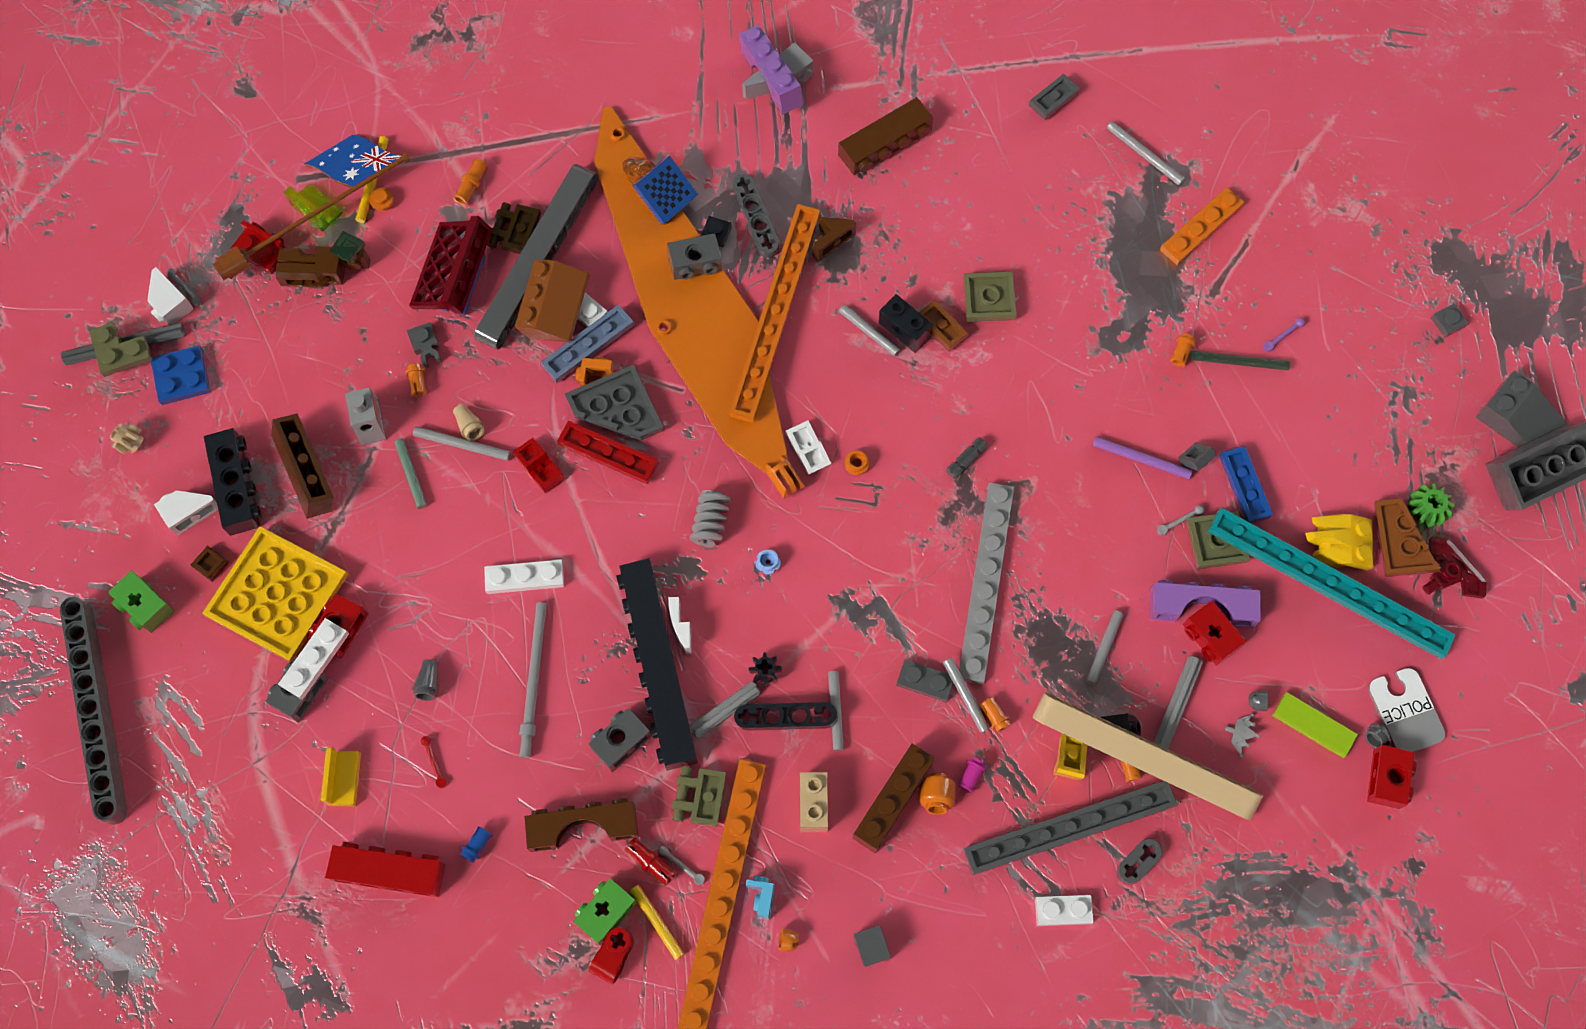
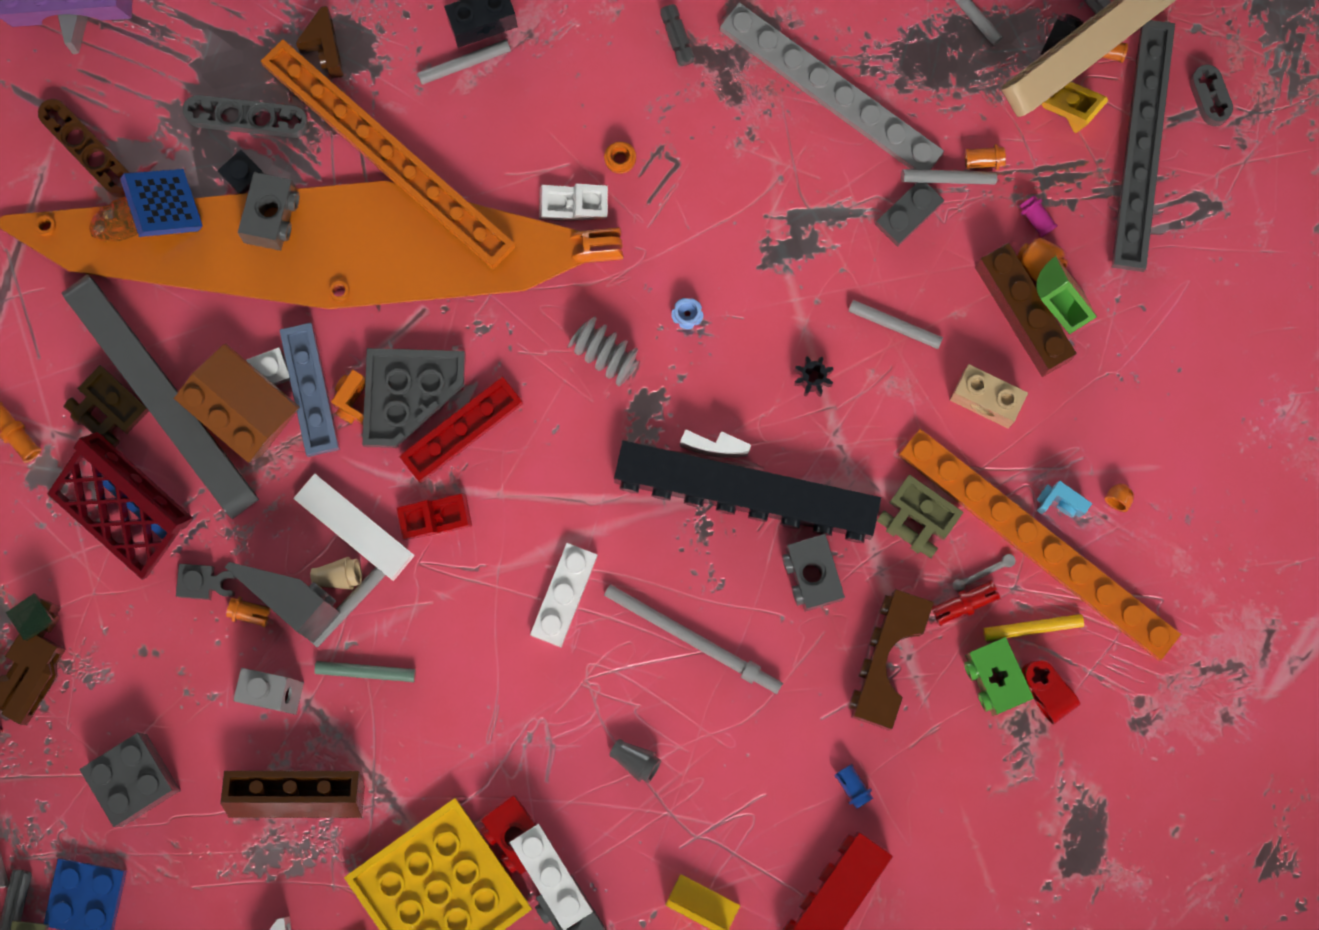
camera: 65 degrees left, 10 degrees up
black brick [203,428,262,536] -> none
red hinge [421,736,447,788] -> none
light grey axle [690,681,760,737] -> none
black beam [734,702,838,731] -> none
dark grey panel [853,925,891,967] -> none
white plate [1035,895,1093,926] -> none
none -> reddish brown beam [38,99,129,198]
none -> dark grey brick [79,733,181,827]
none -> dark grey slope [225,562,340,643]
none -> white tile [293,474,415,581]
none -> bright green brick [1036,256,1097,334]

